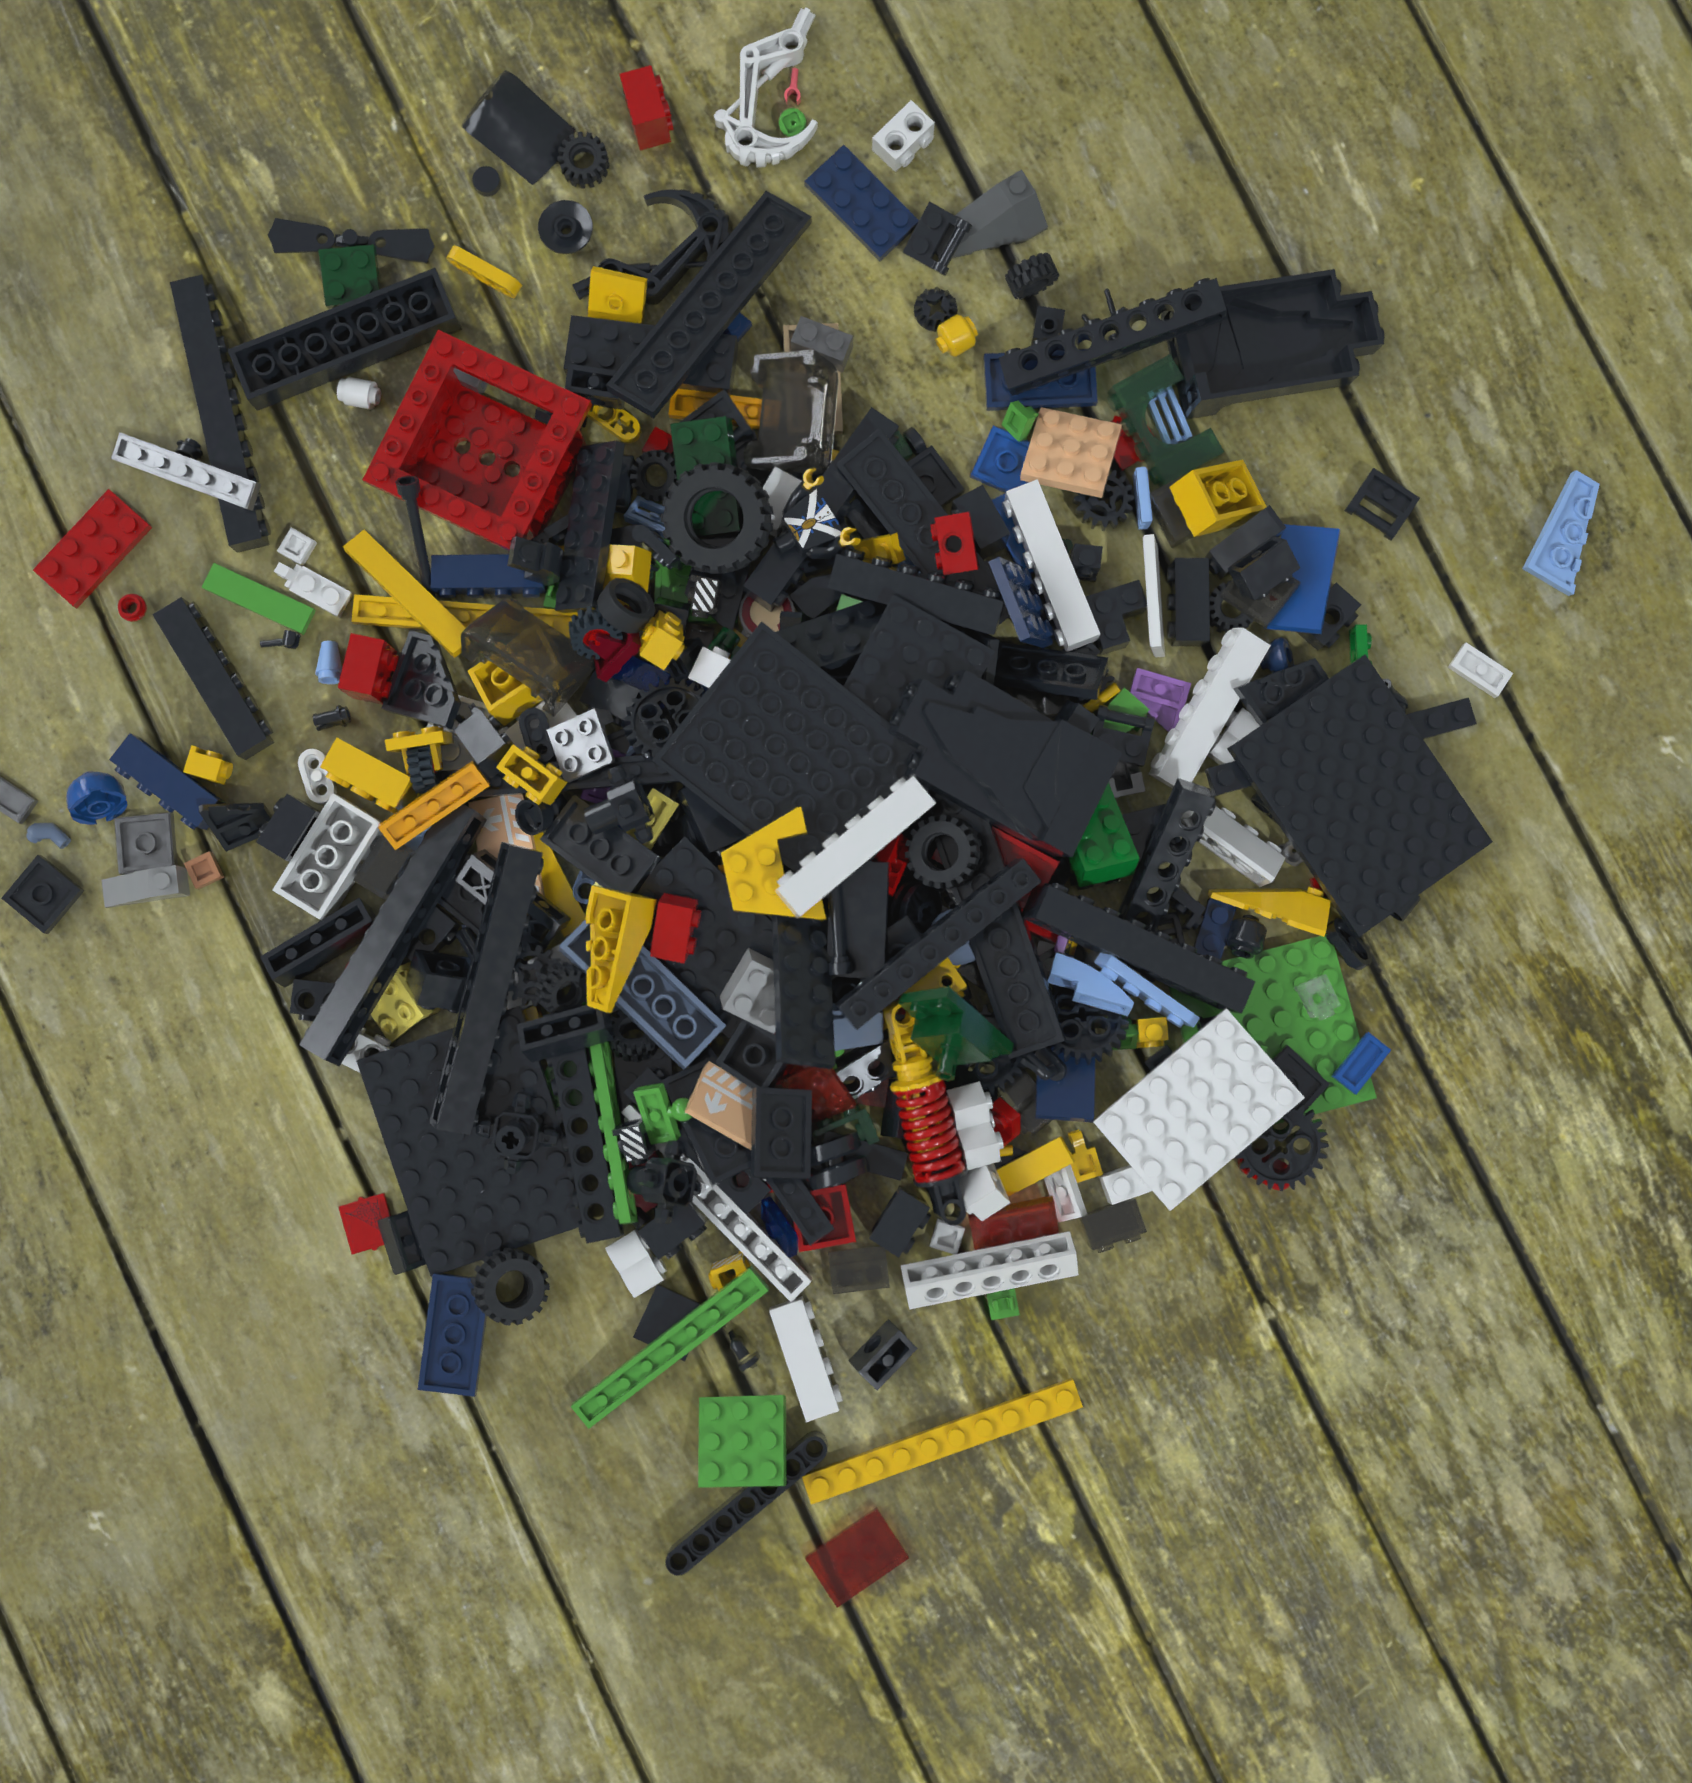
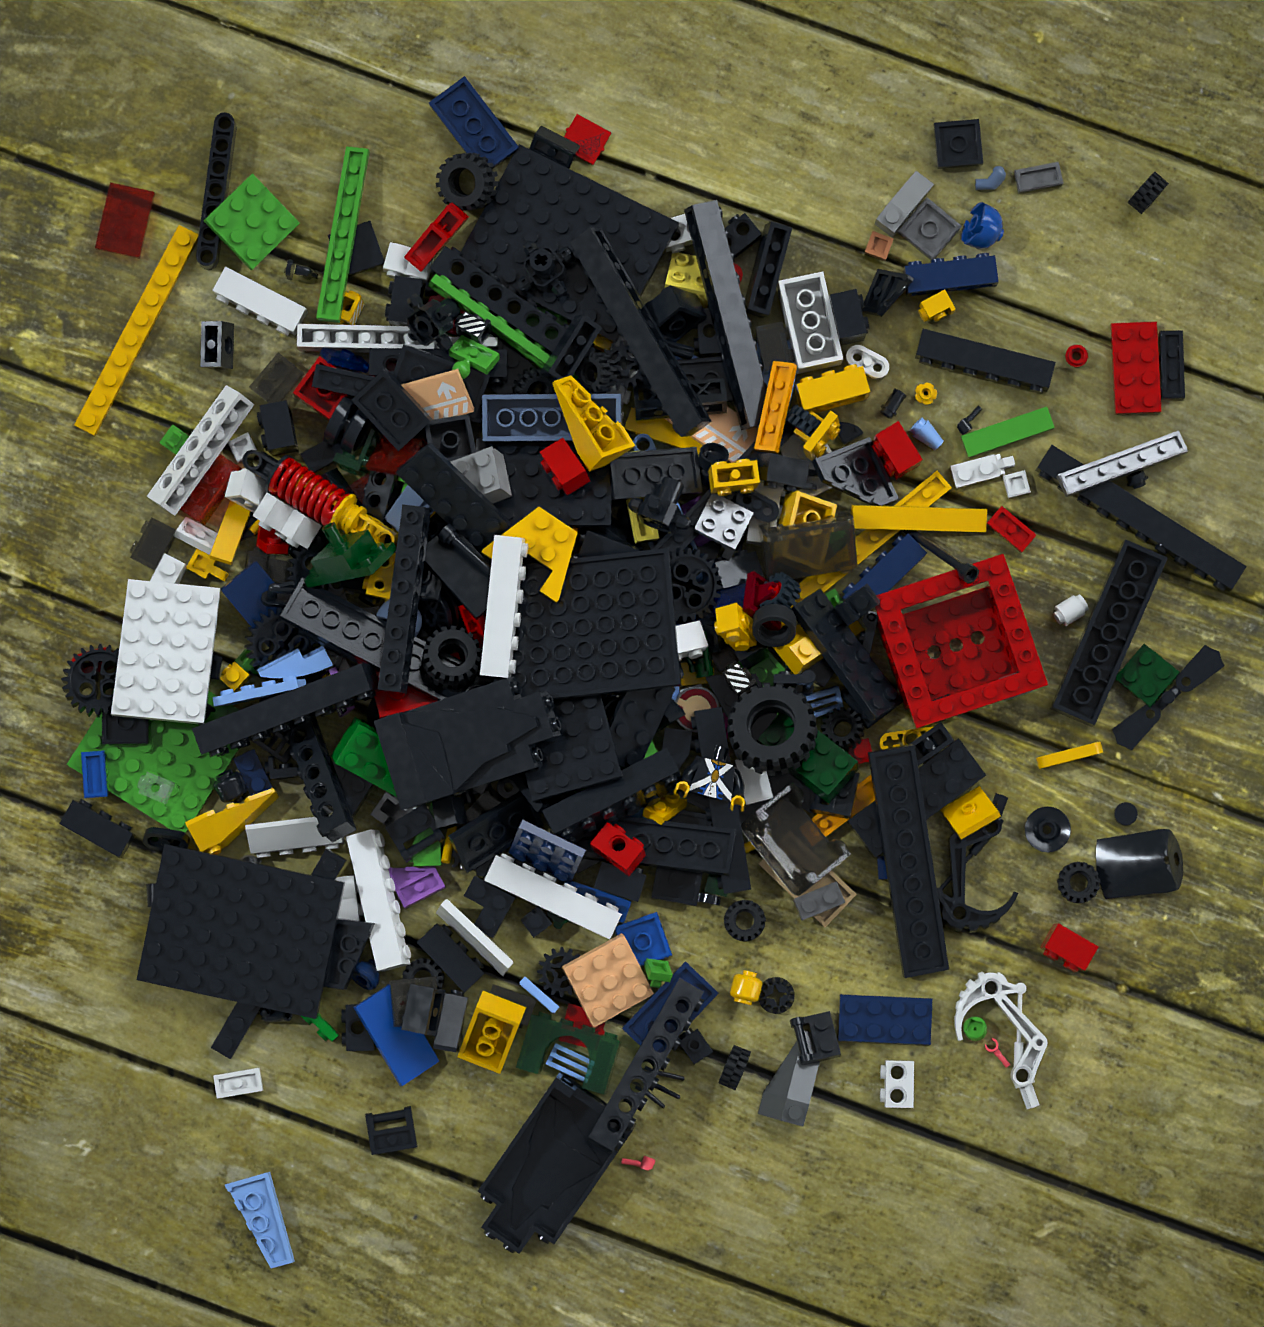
camera: 135 degrees right, 0 degrees up
none -> black brick [59,799,136,858]
none -> red slope [404,202,469,272]
none -> coral hand [621,1155,655,1170]
none -> black tyre [724,900,766,941]
none -> black tile [838,422,864,445]
none -> yellow plate [915,382,937,405]
none -> red plate [987,506,1036,553]
none -> black tile [1159,330,1185,400]

